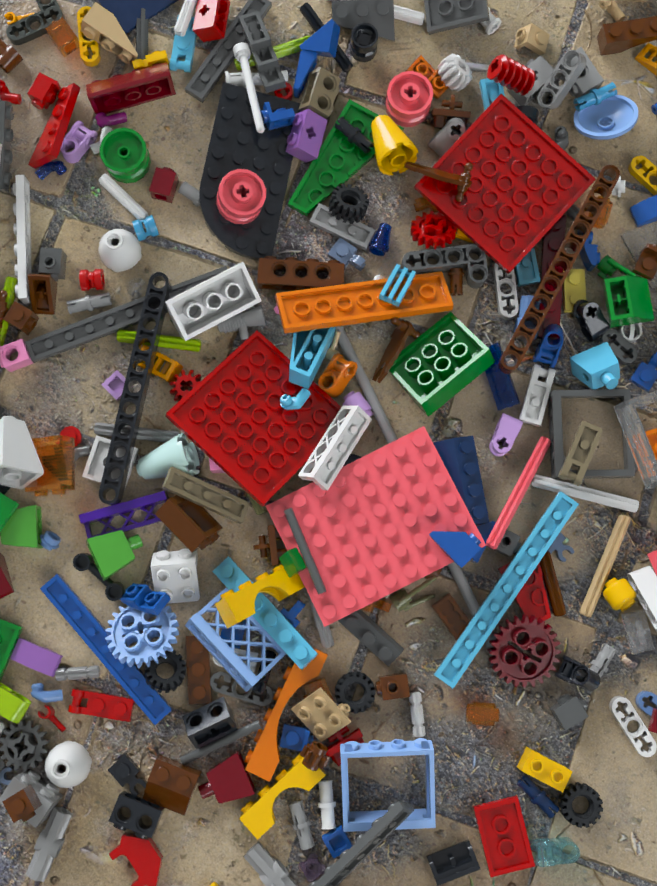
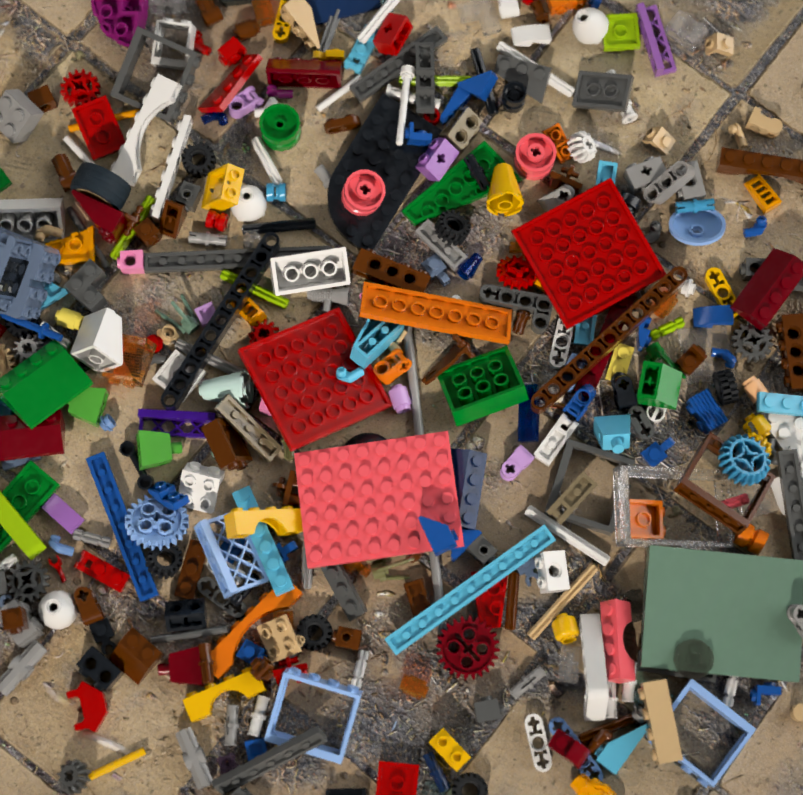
camera: 20 degrees right, 5 degrees down
dark red brick [149,167,179,203] -> none
green slope [279,548,307,578] -> none
dark grey bar [284,508,327,595] -> none
white fence [298,405,372,491] -> none
medium azure tile [379,264,416,307] -> none
reddish brown piece [404,161,473,202] -> none
coral axle [486,436,551,549] -> none
red piece [487,54,535,96] -> none
black piece [554,655,601,691] -> none
none -> reddish brown piece [74,587,104,626]
none -> sand green plant [155,294,200,335]
none -> tan plate [156,324,179,345]
none -> black tyre [181,141,216,178]
none -> reddish brown axle [198,643,214,684]
none -> yellow window [201,163,245,213]
none -> reddish brown brick [232,19,261,42]
none -> black axle [242,218,316,236]
none -> white bar [315,75,362,112]
none -> reddish brown plate [323,114,361,134]
none -> white brick [534,550,570,594]
none -> lime axle [649,317,685,341]

